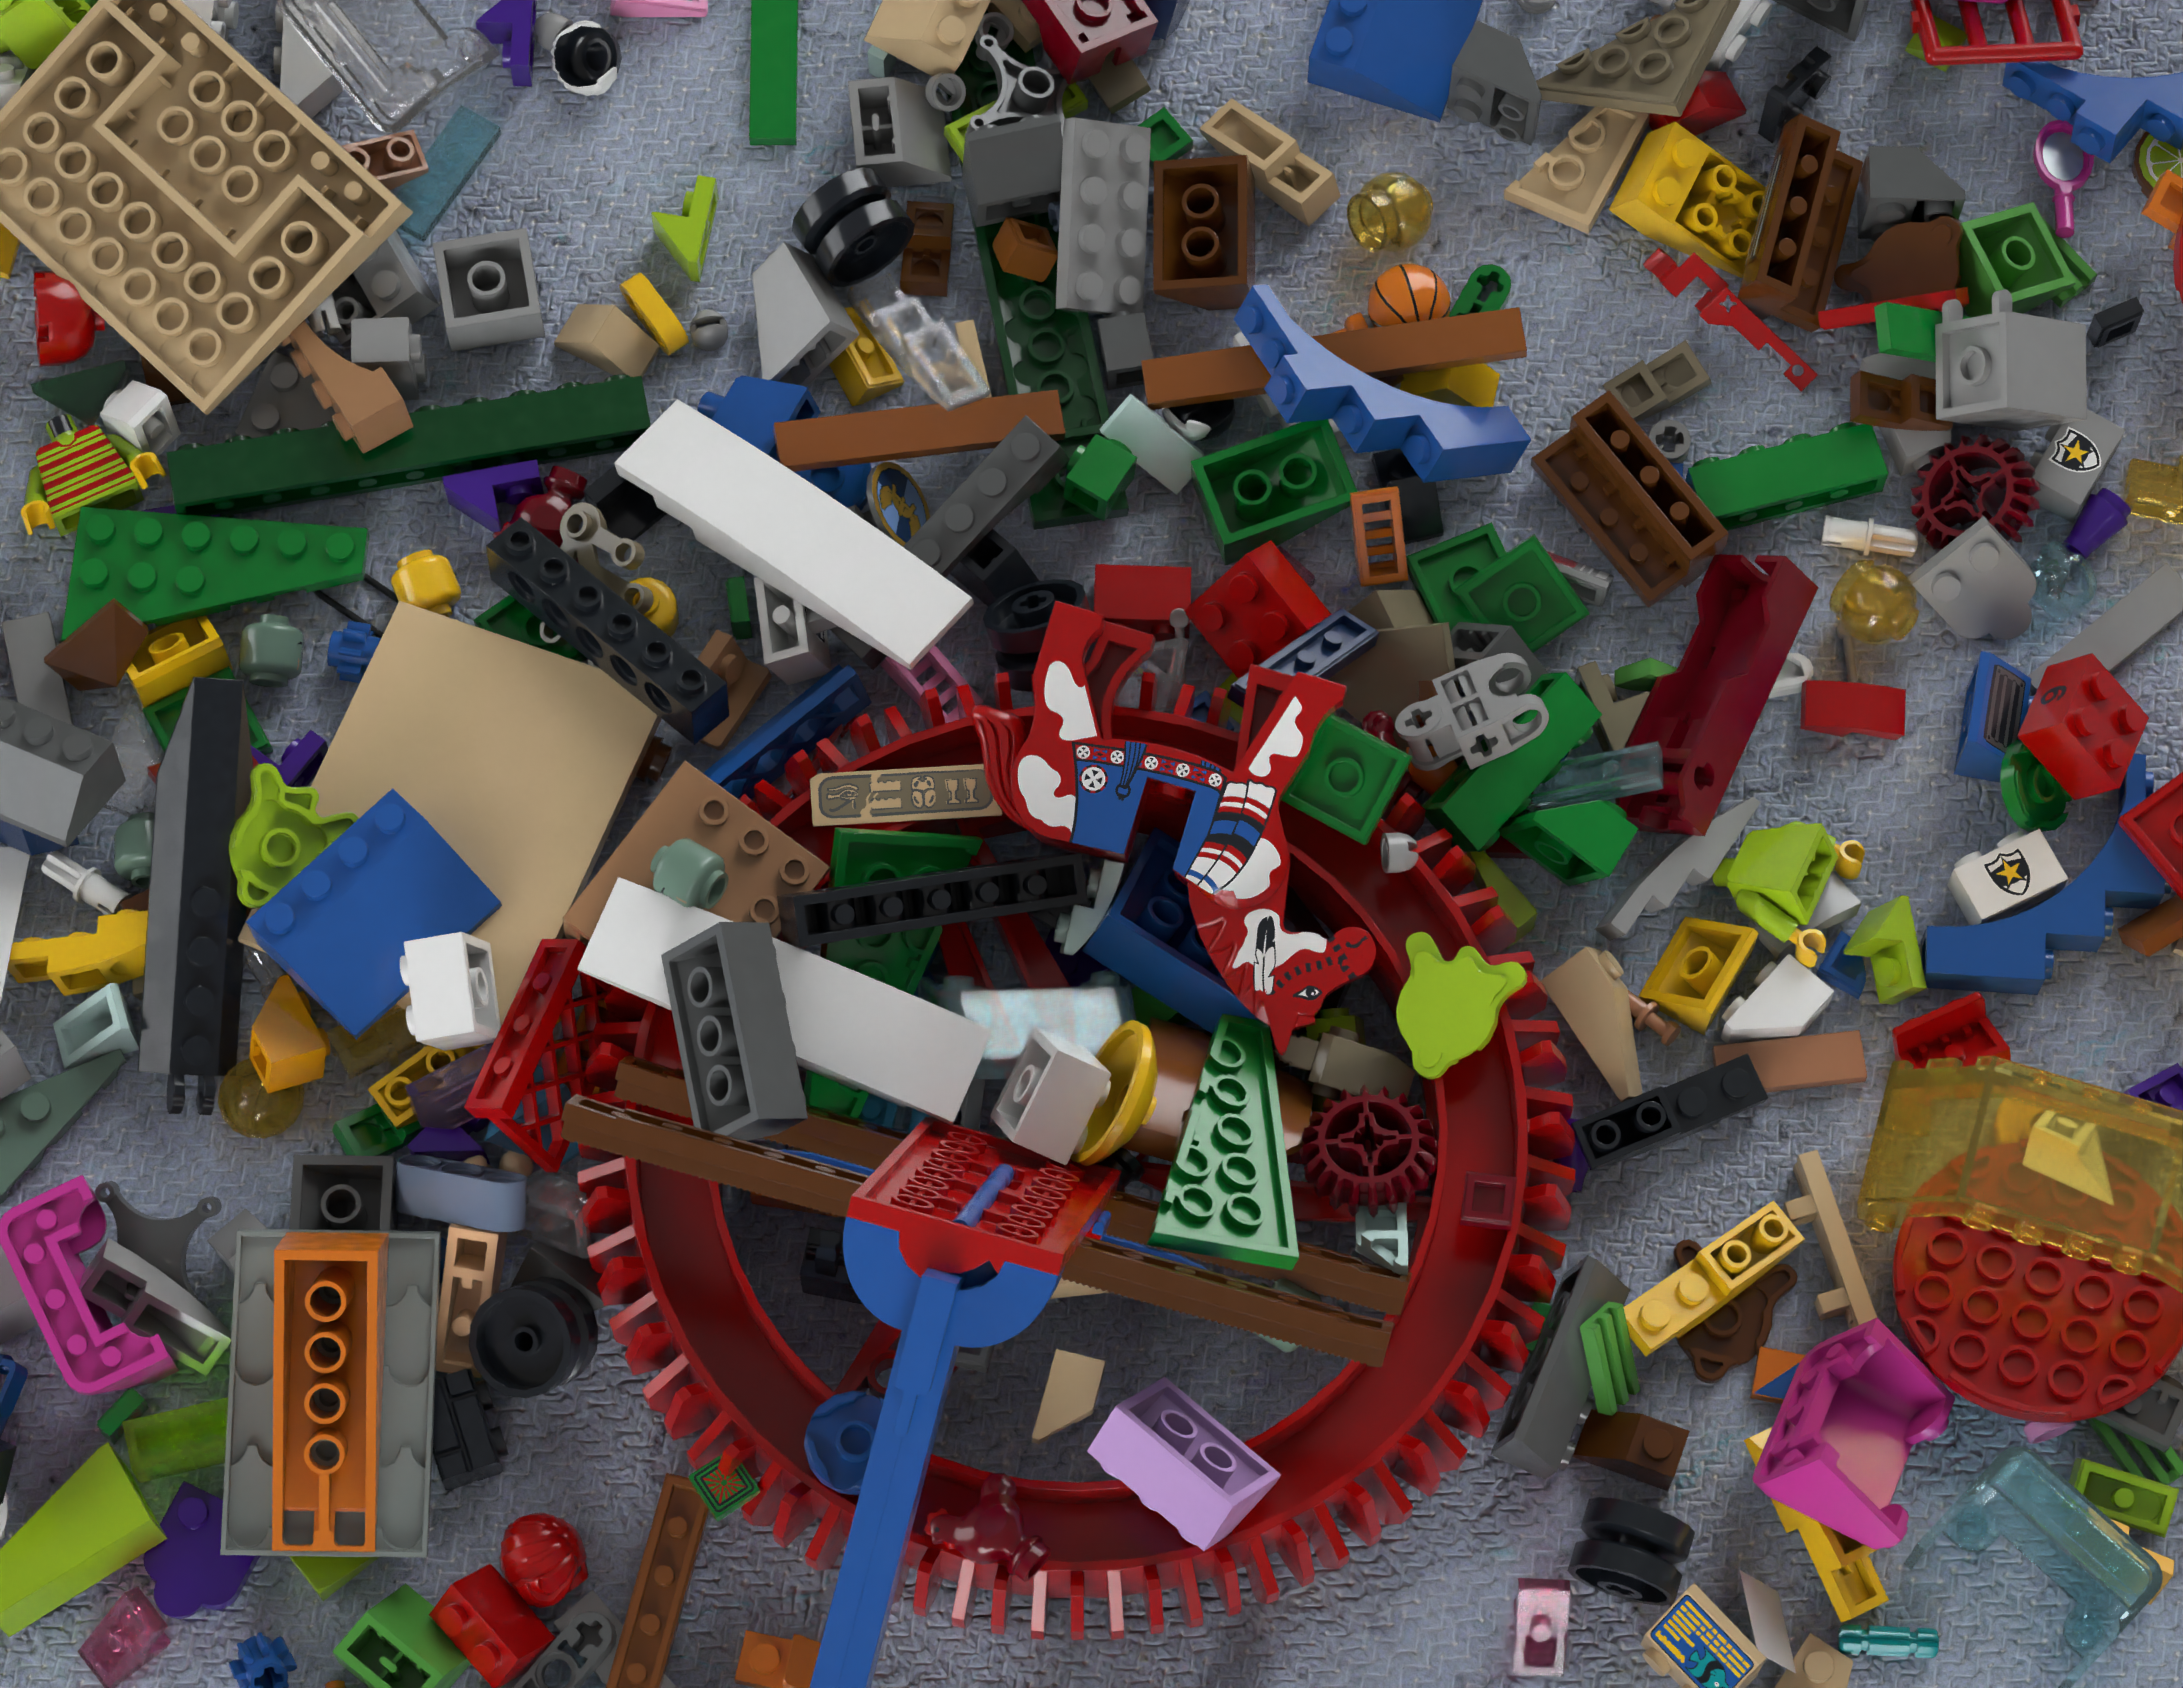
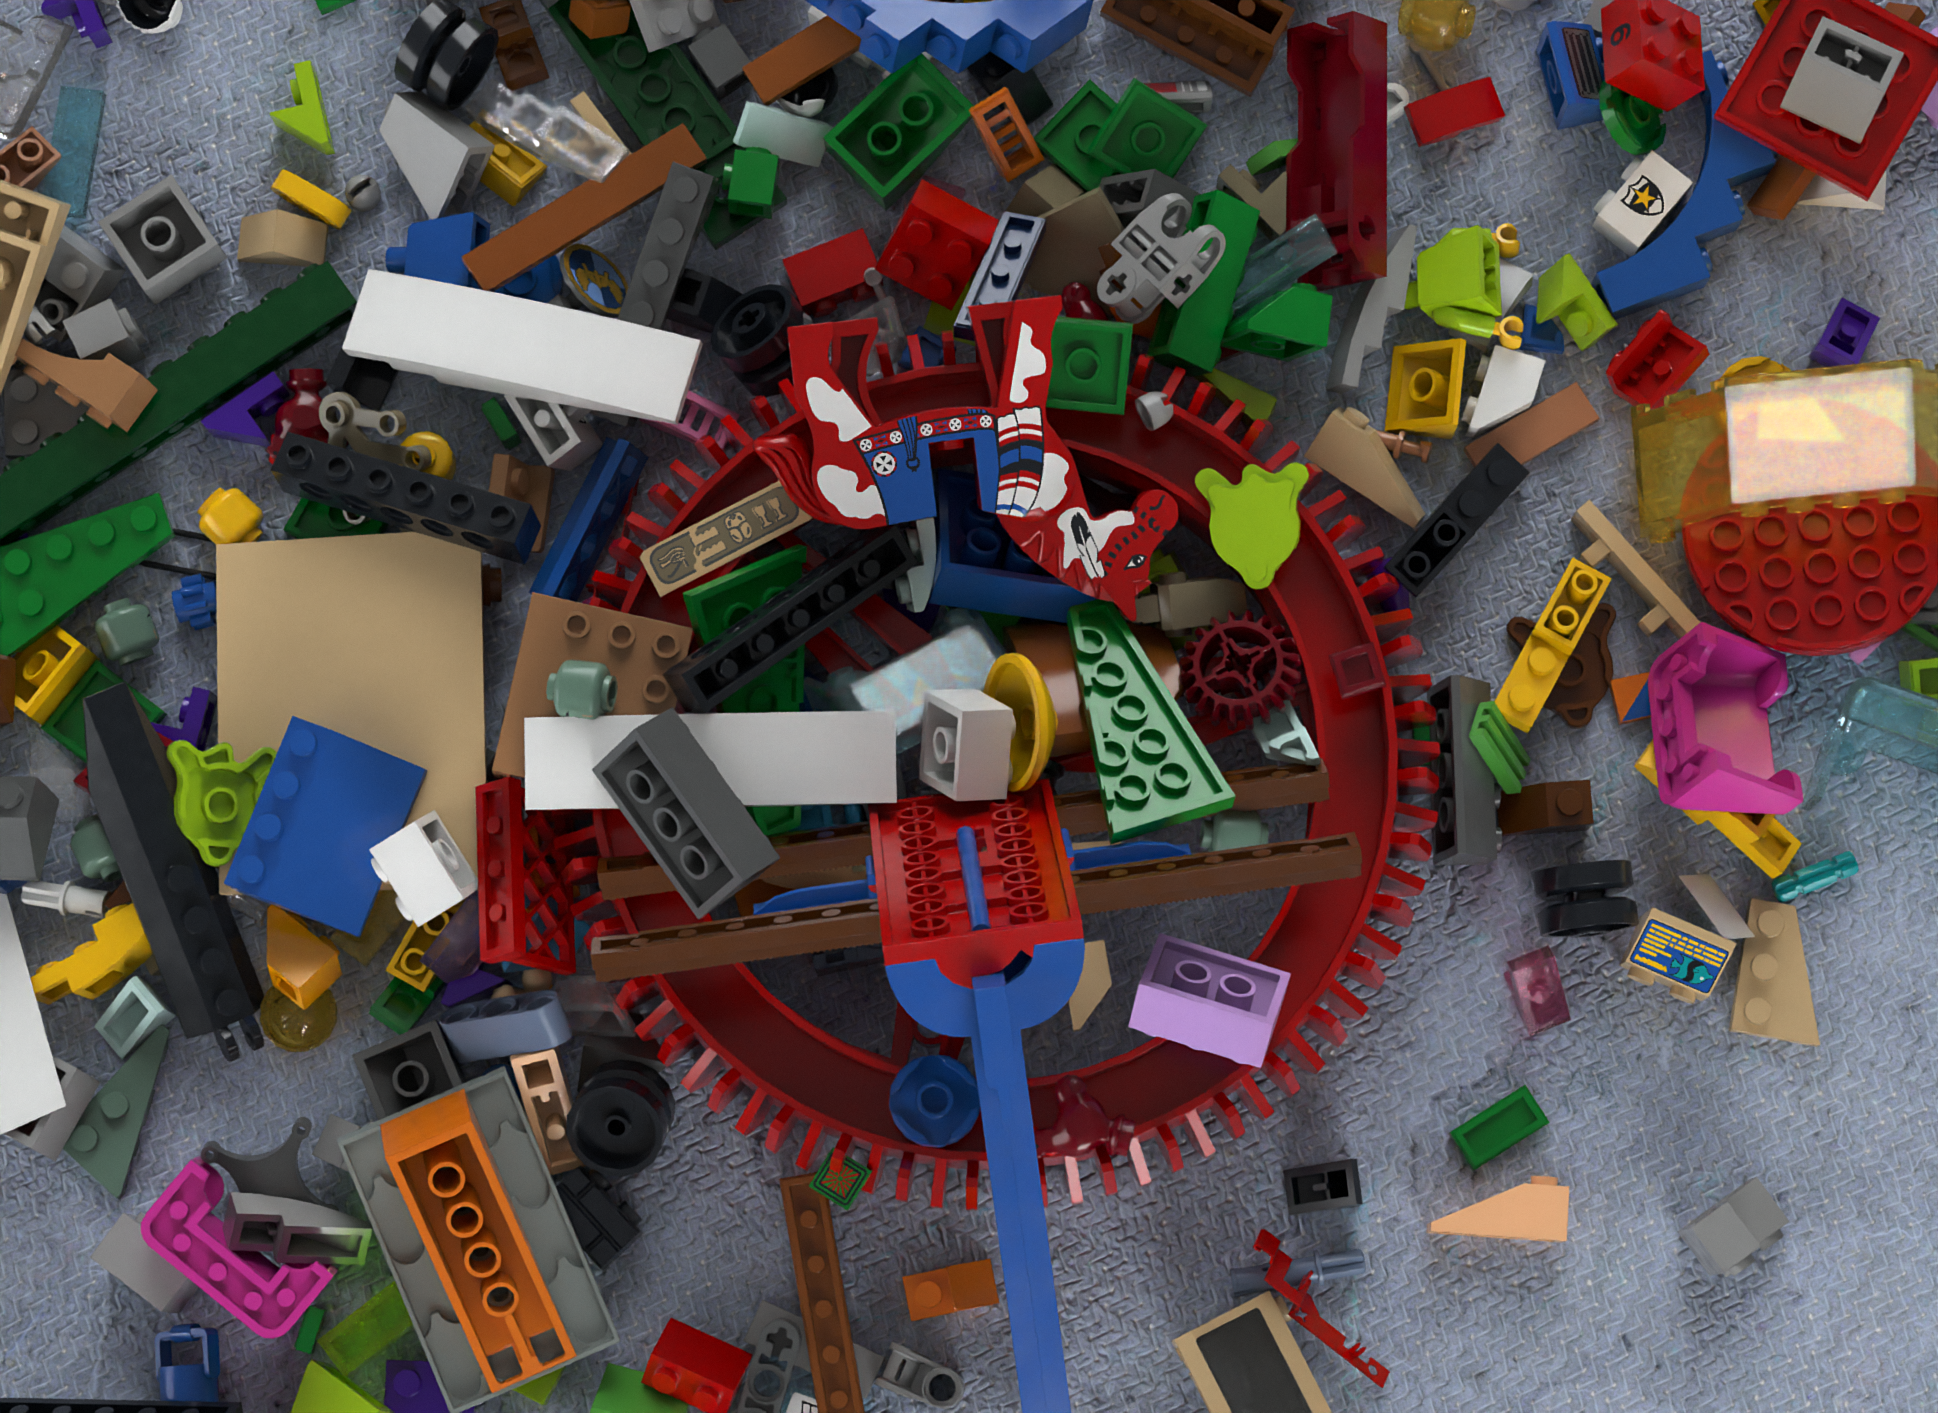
camera: 20 degrees left, 10 degrees up
red hair [499,1513,589,1608] -> none

